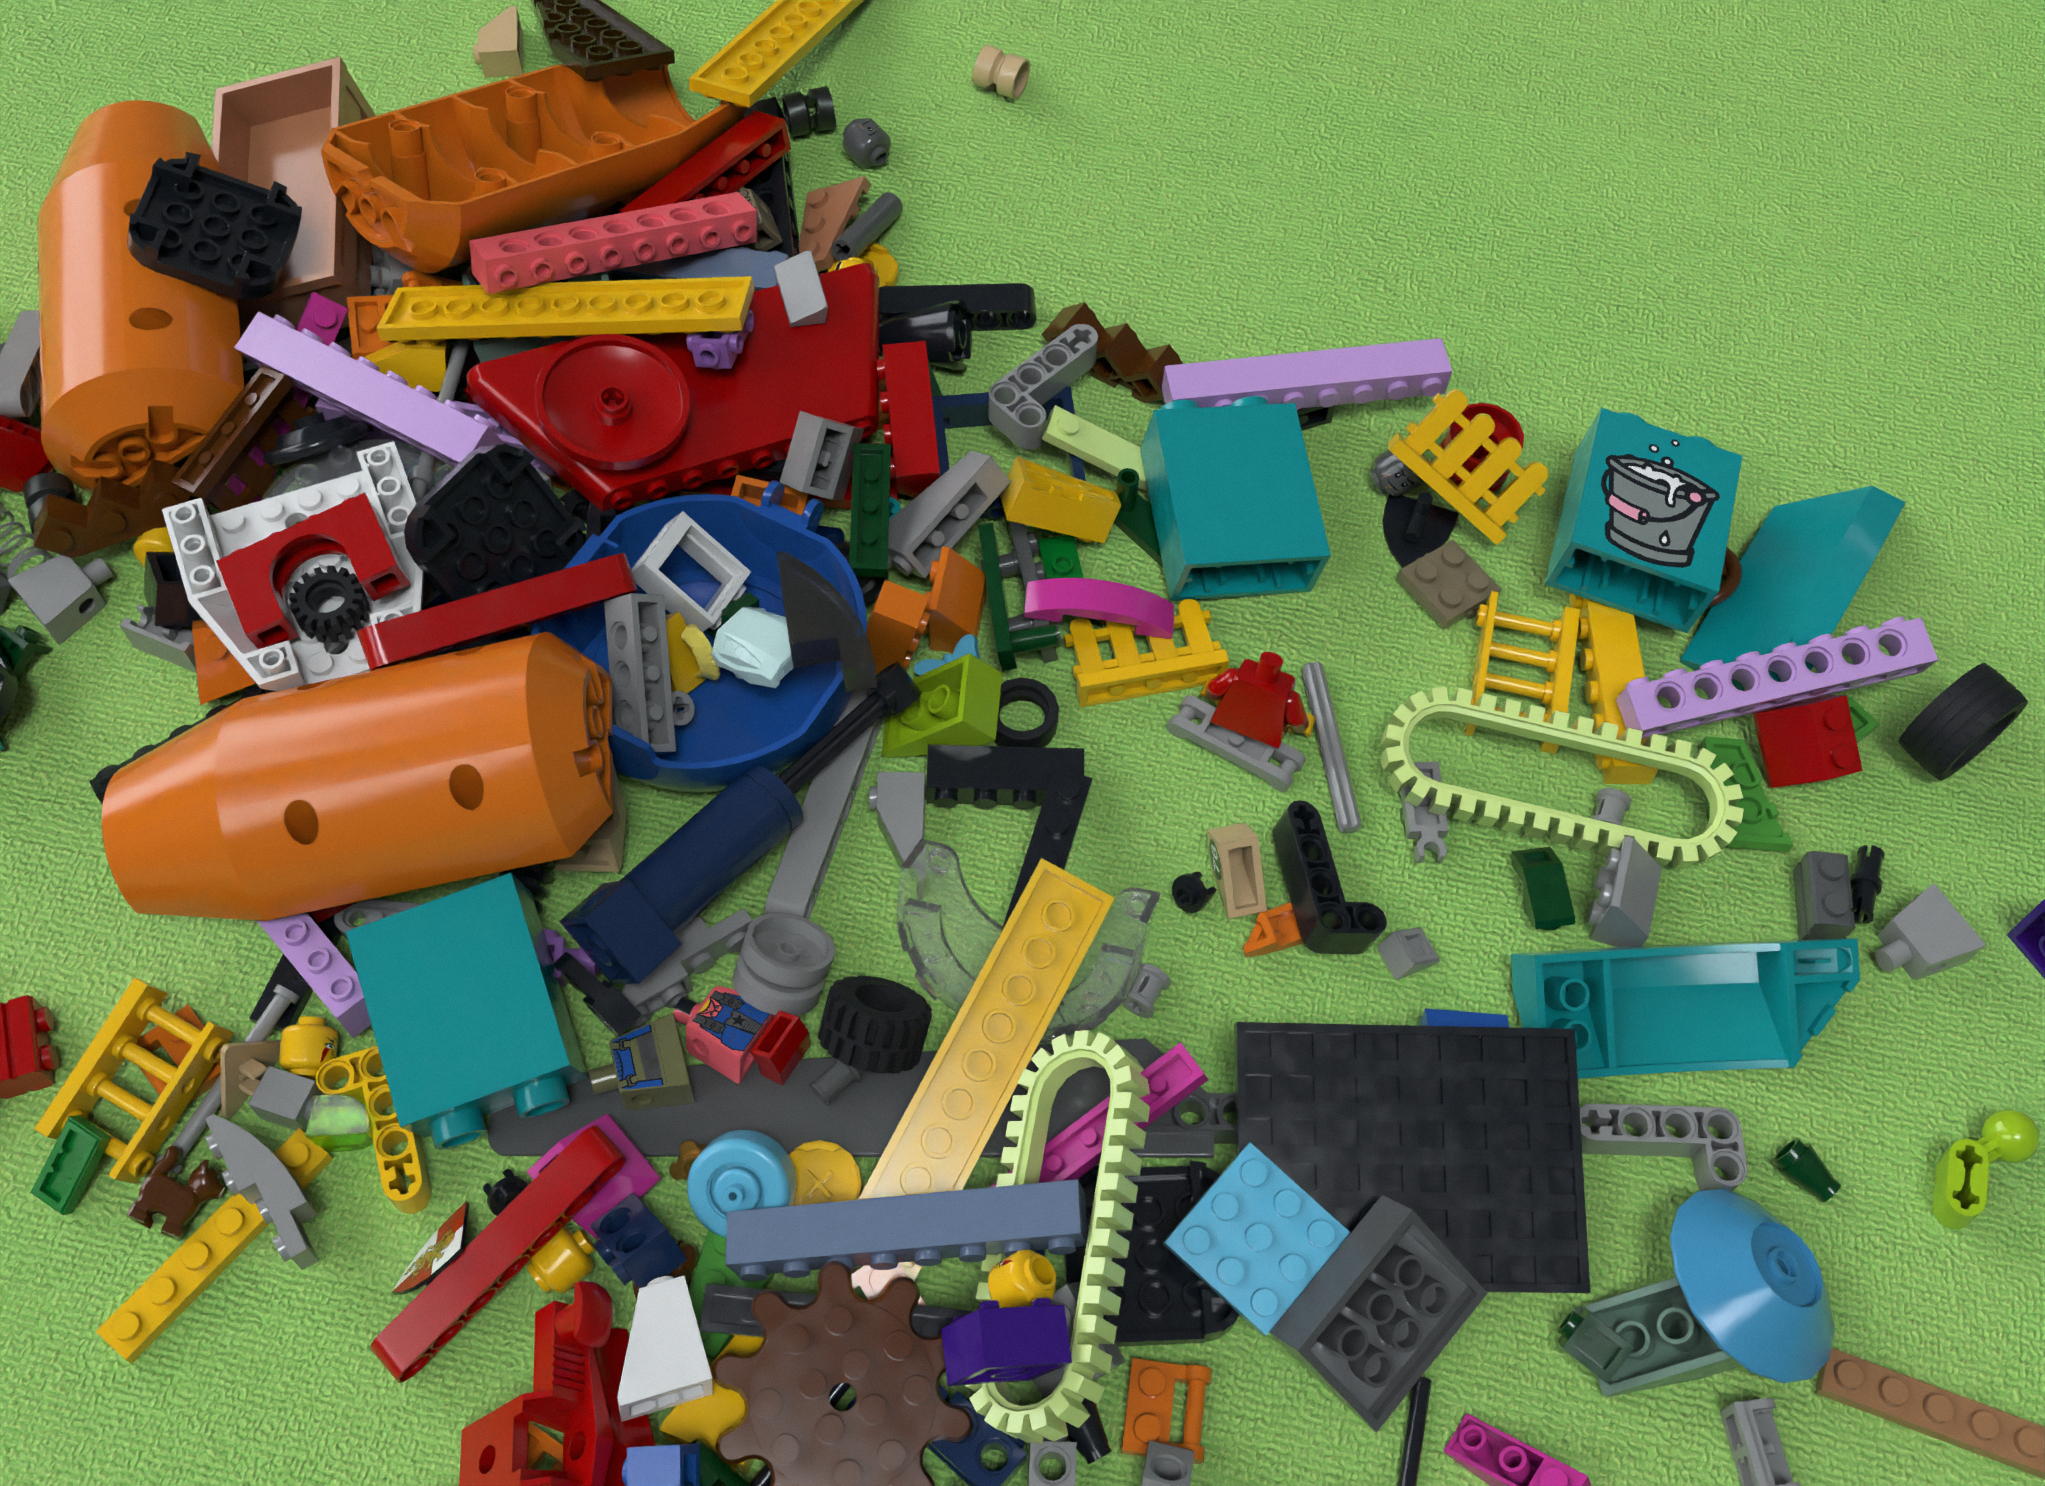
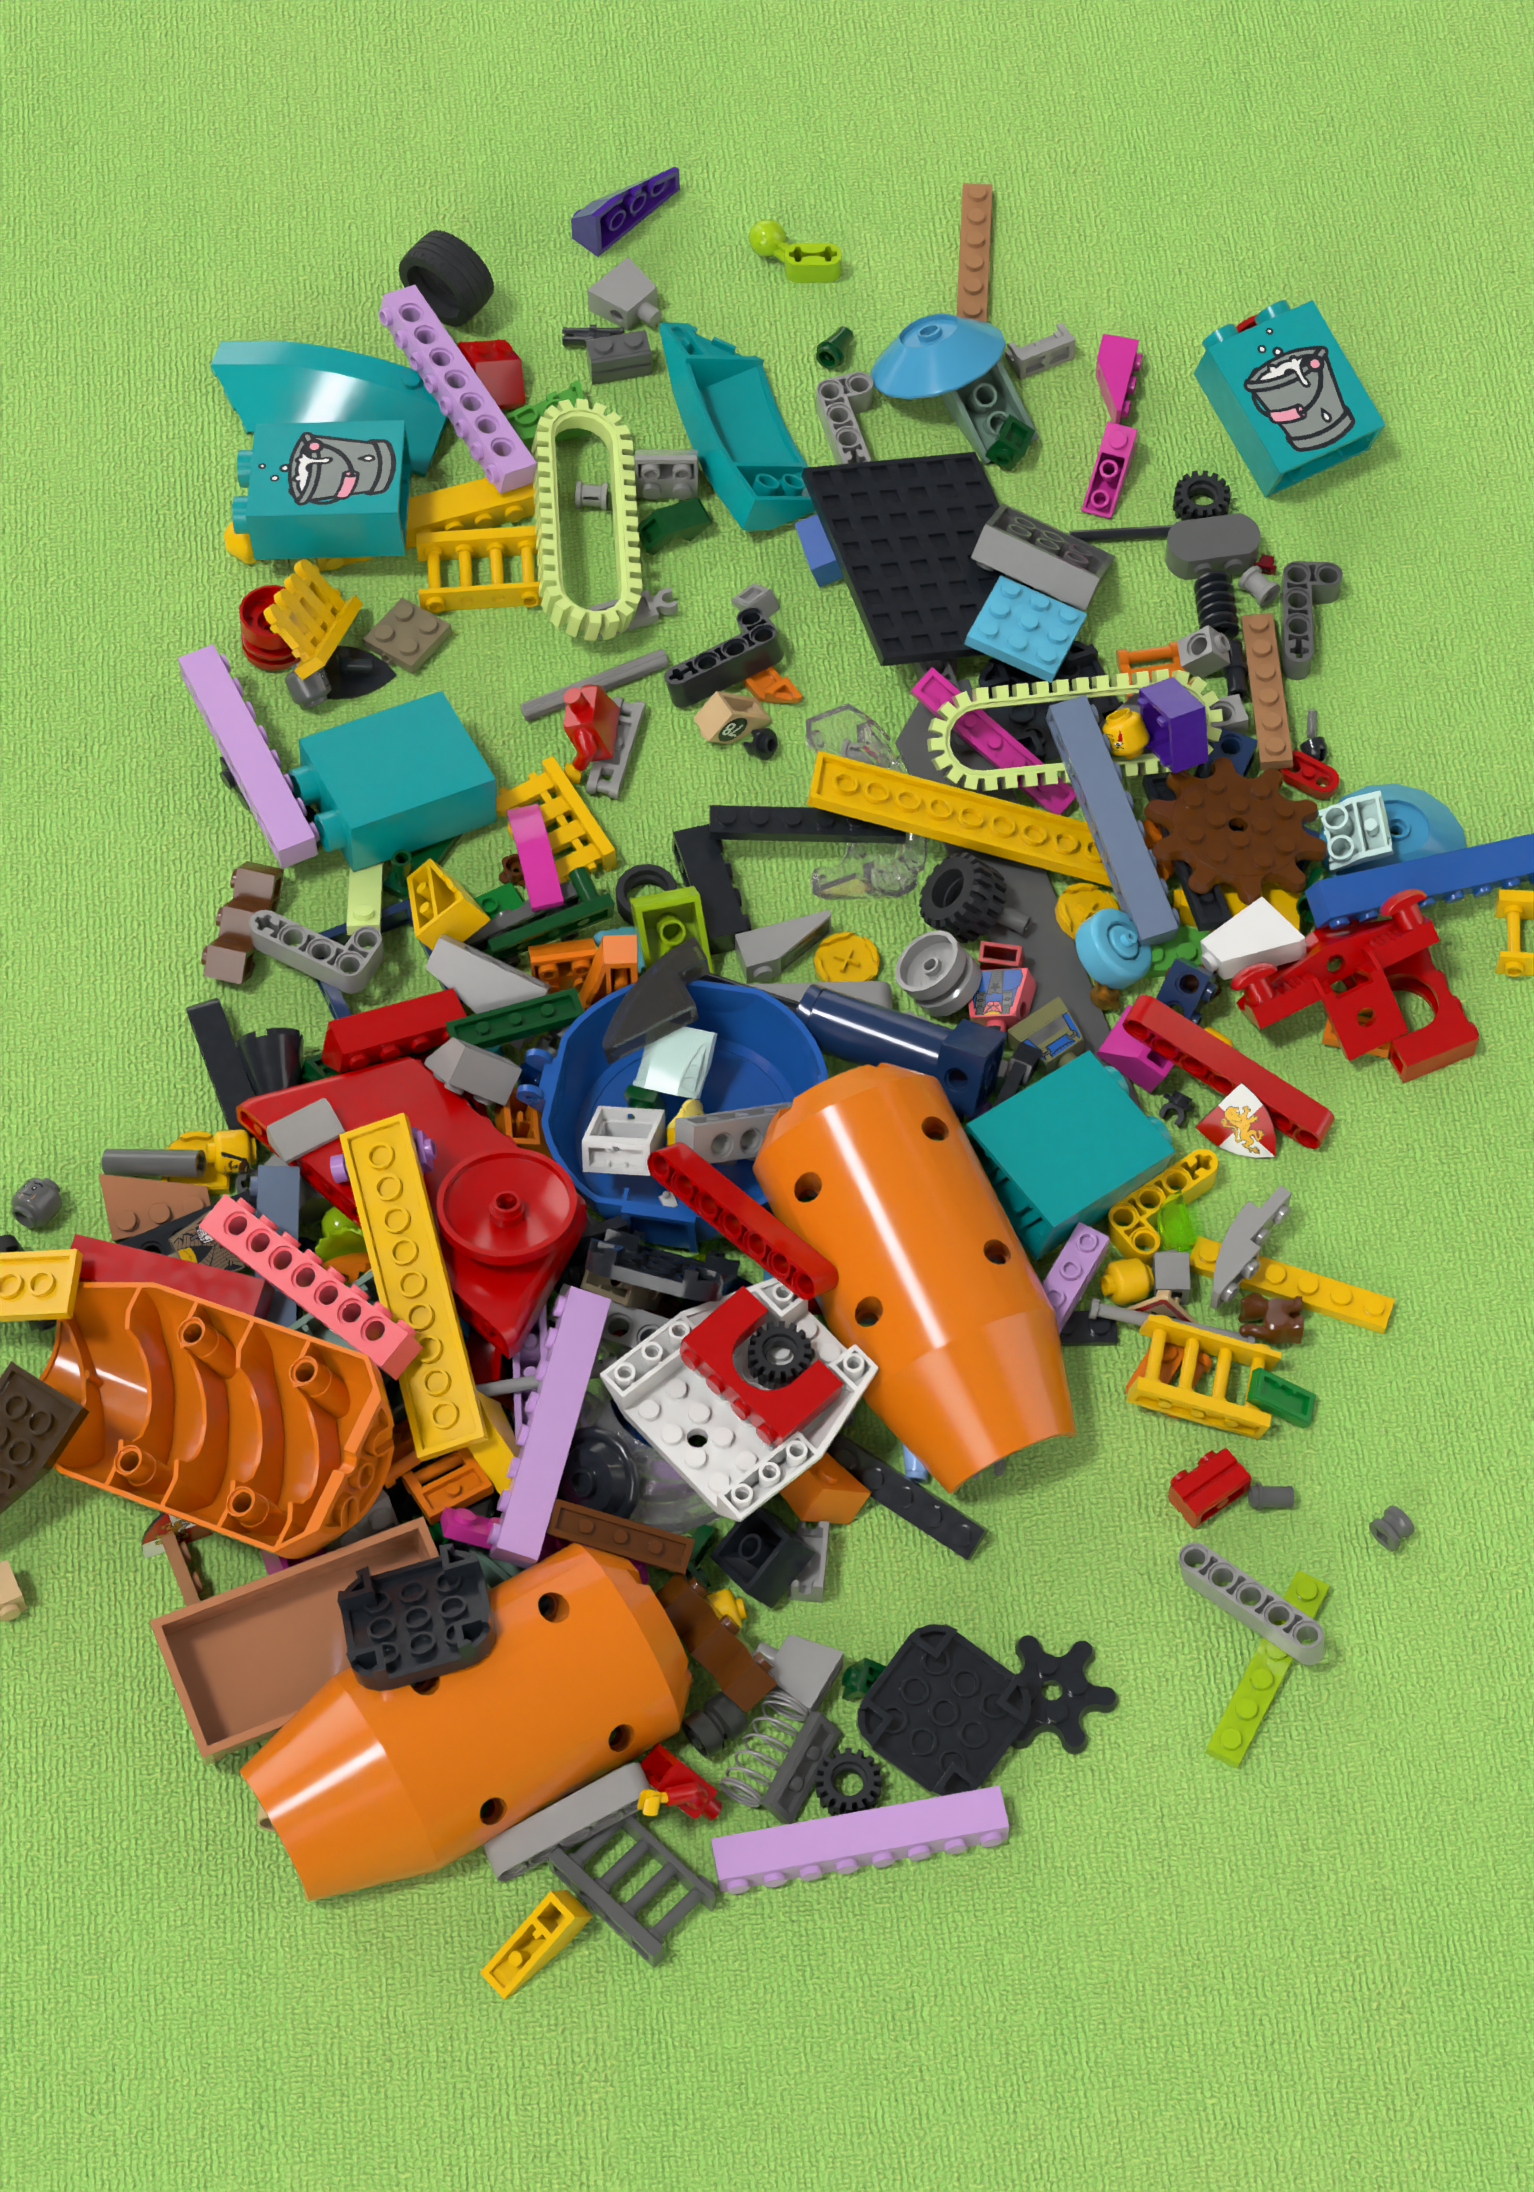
camera: 105 degrees left, 0 degrees up
none -> yellow tile [814,932,880,982]

